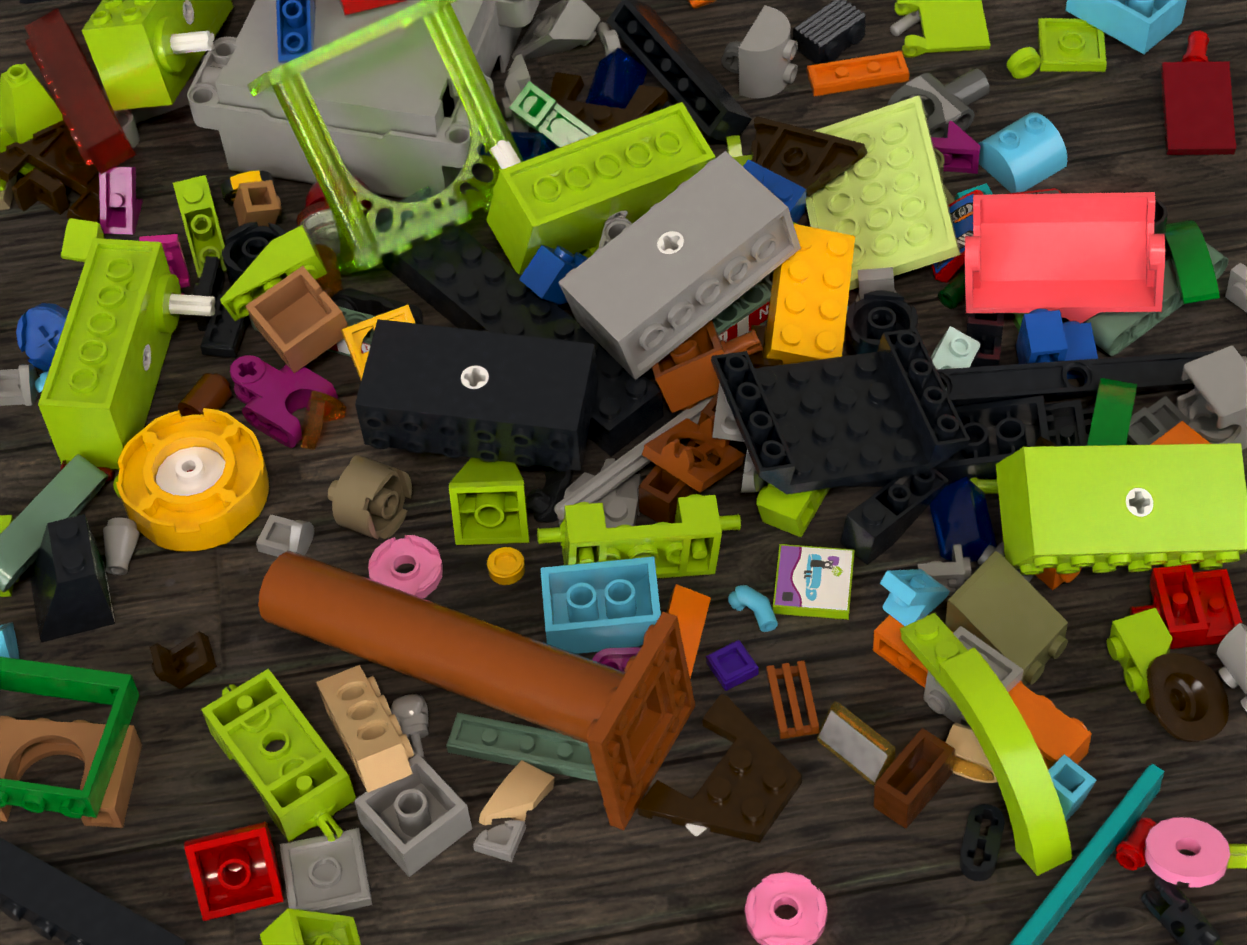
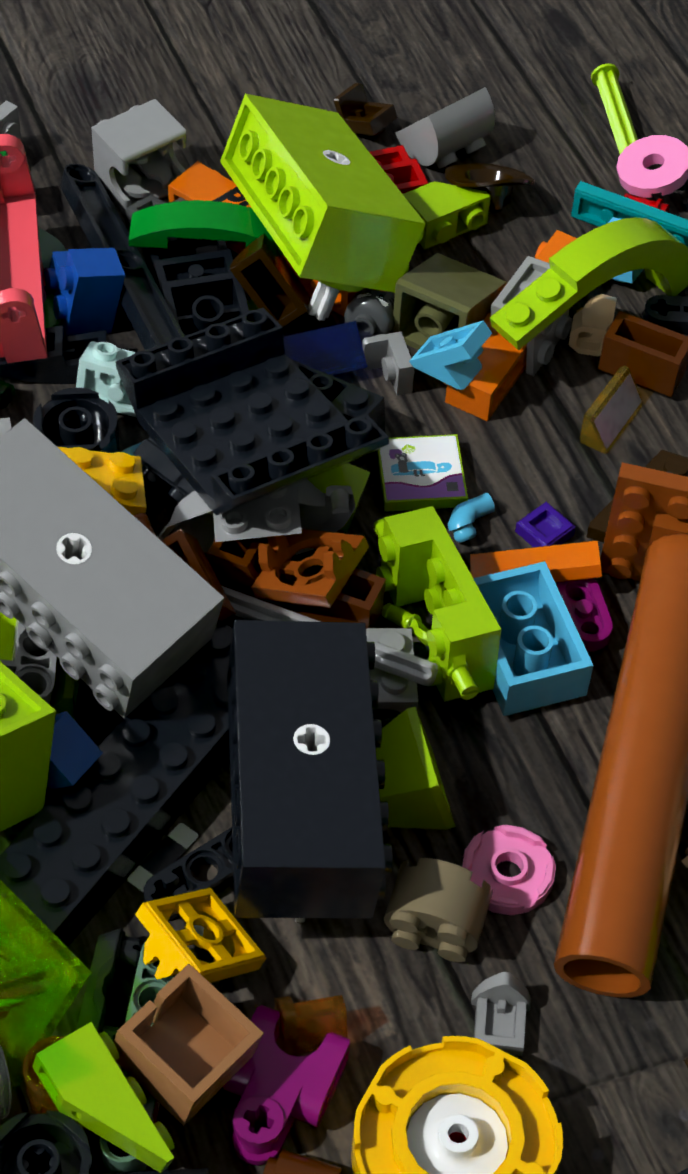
camera: 110 degrees left, 0 degrees up
yellow tile [487,547,525,585] -> none
dark orange tile [766,660,819,739] -> none

